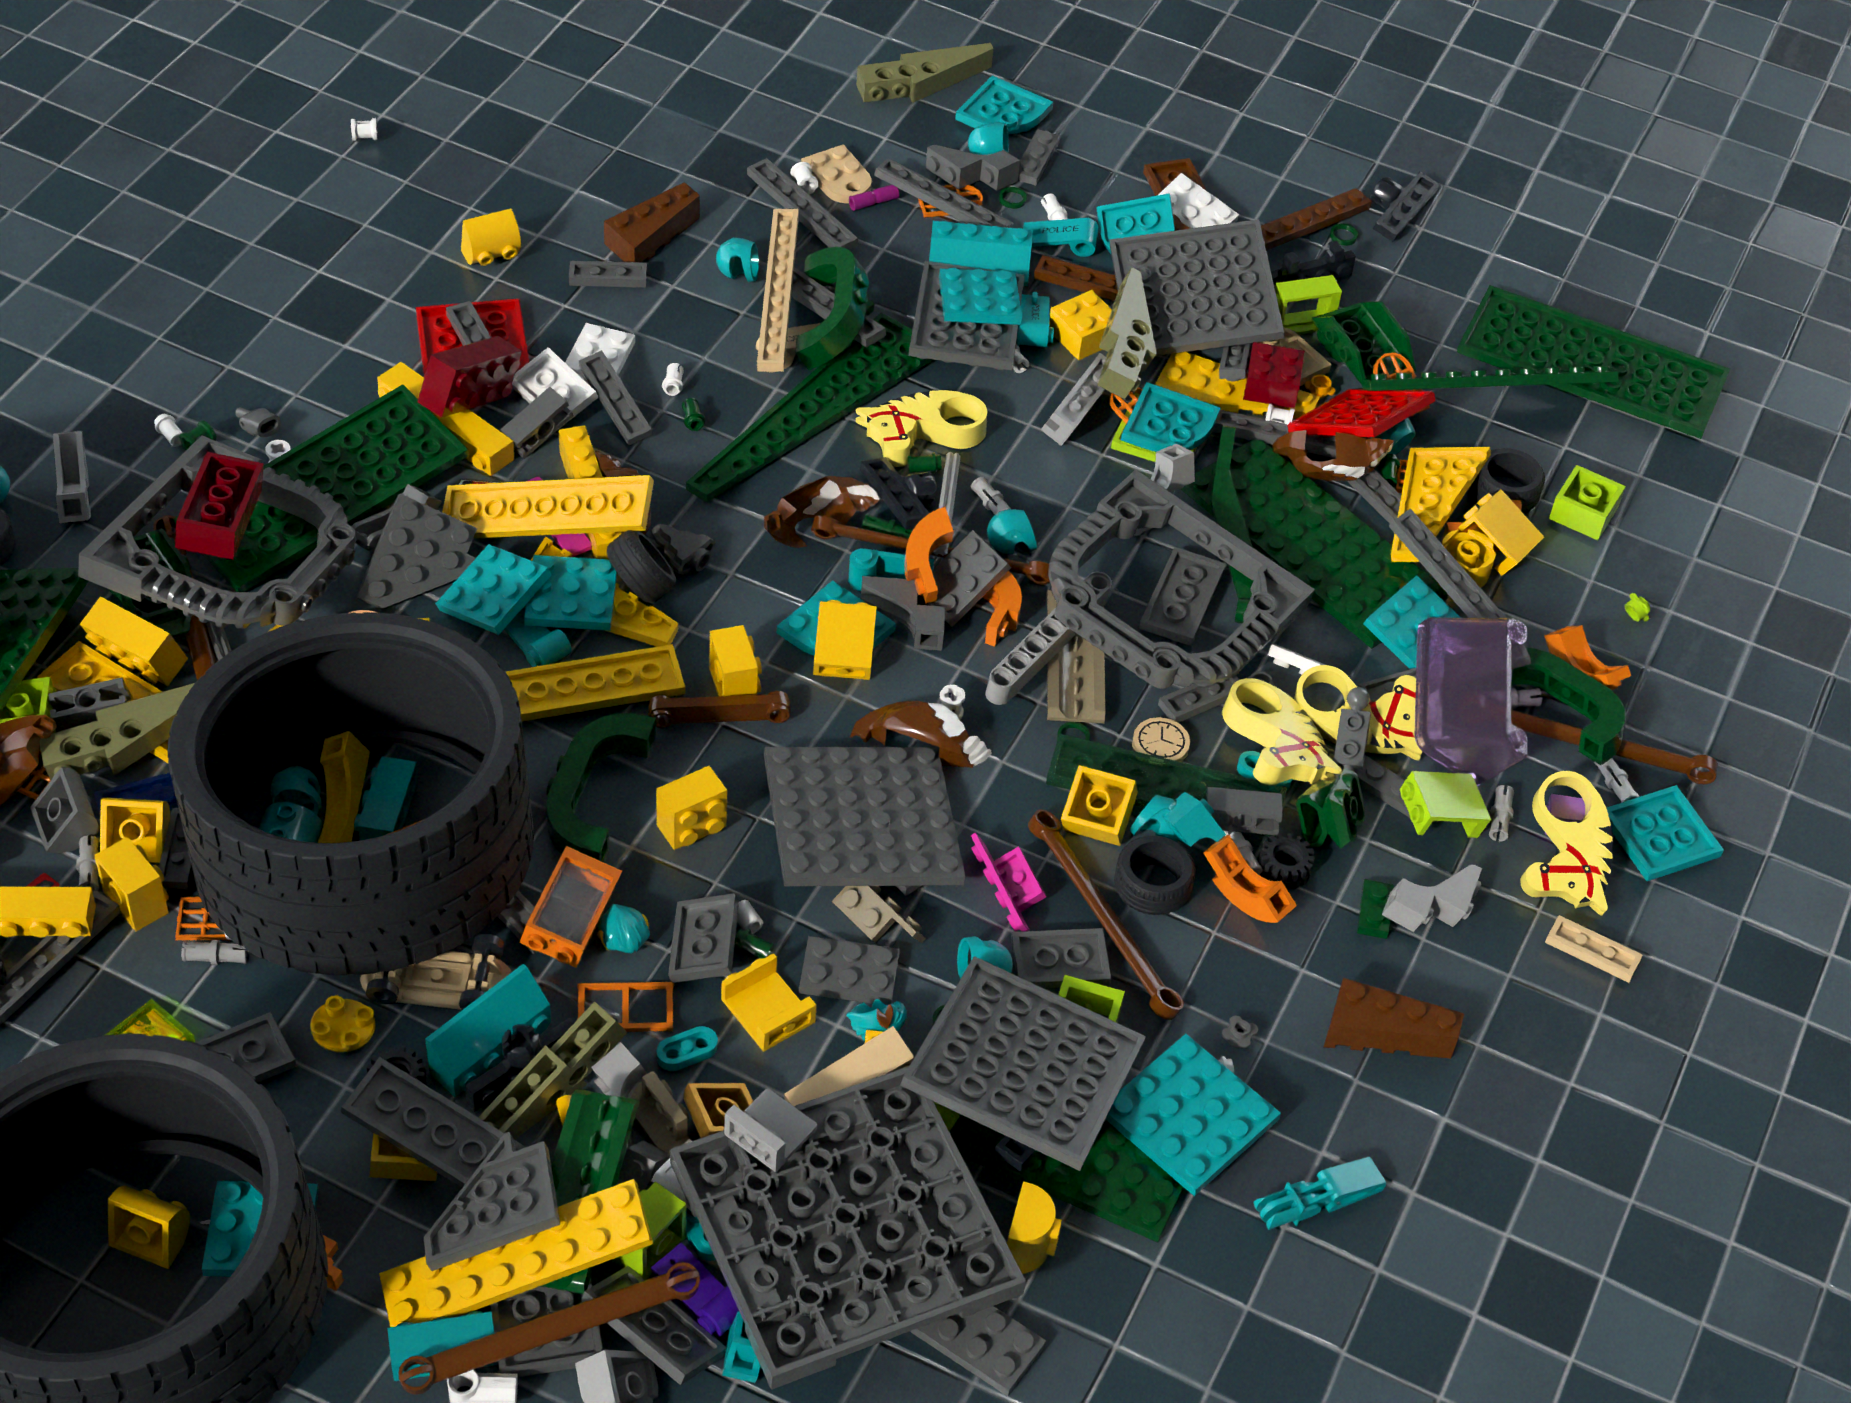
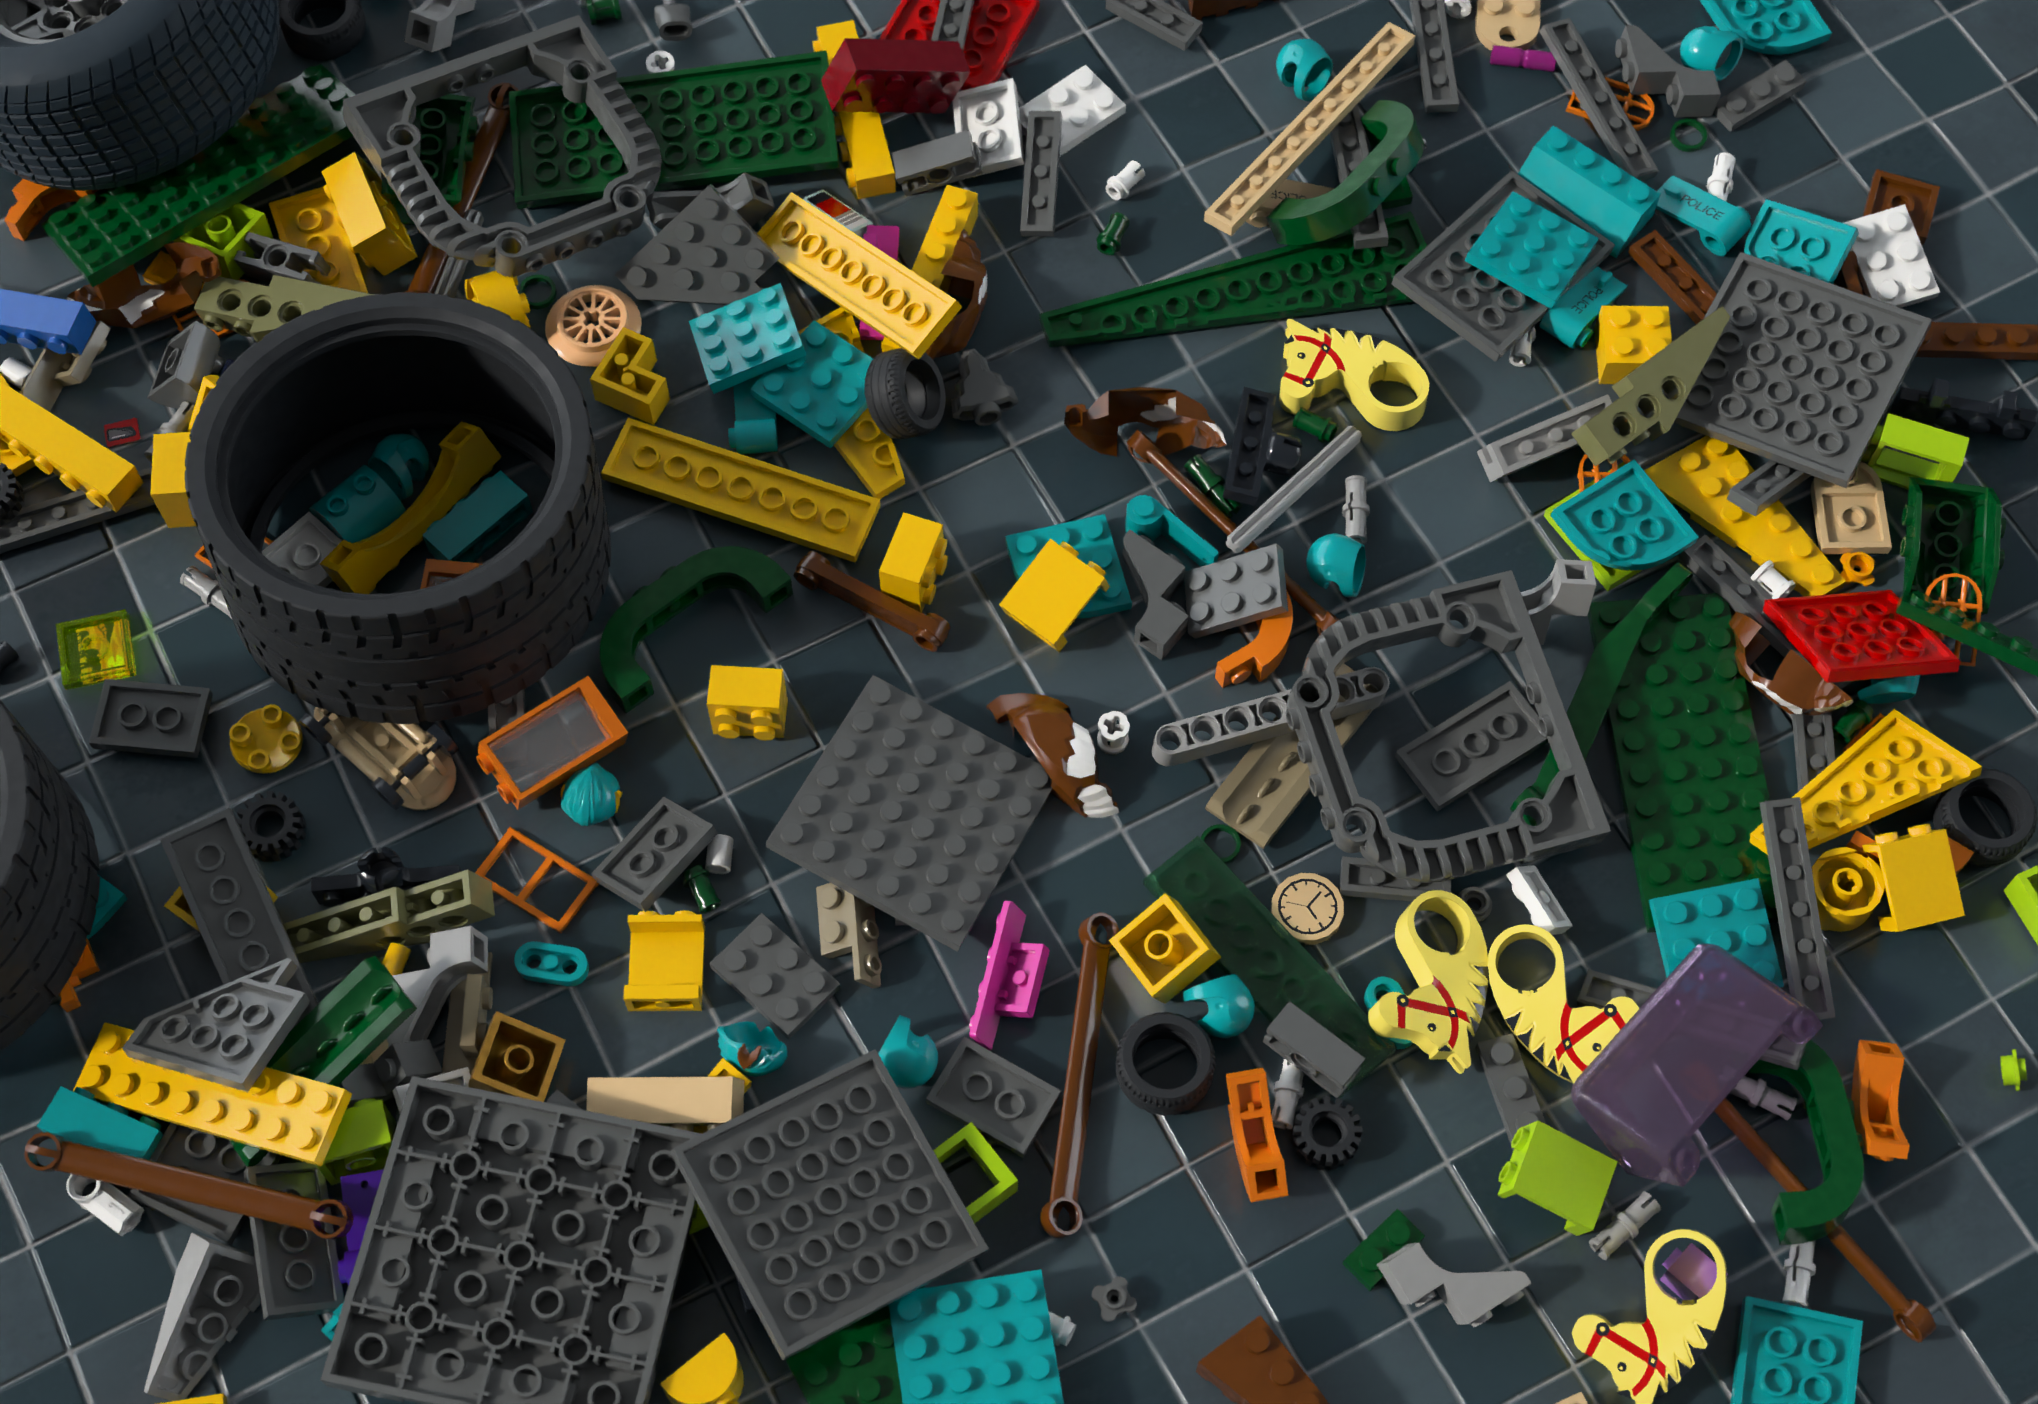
camera: 40 degrees right, 15 degrees up
dark red brick [175,452,264,560] -> none
teal slope [425,964,551,1097] -> none
light grey bracket [724,1089,817,1172] -> none
orange arch [905,507,954,603] -> none
teal brick [1163,792,1226,847] -> none
dark red brick [1243,342,1305,409] -> none
dark green piece [1296,768,1365,849] -> none
dark grey plate [1333,687,1371,780] -> none

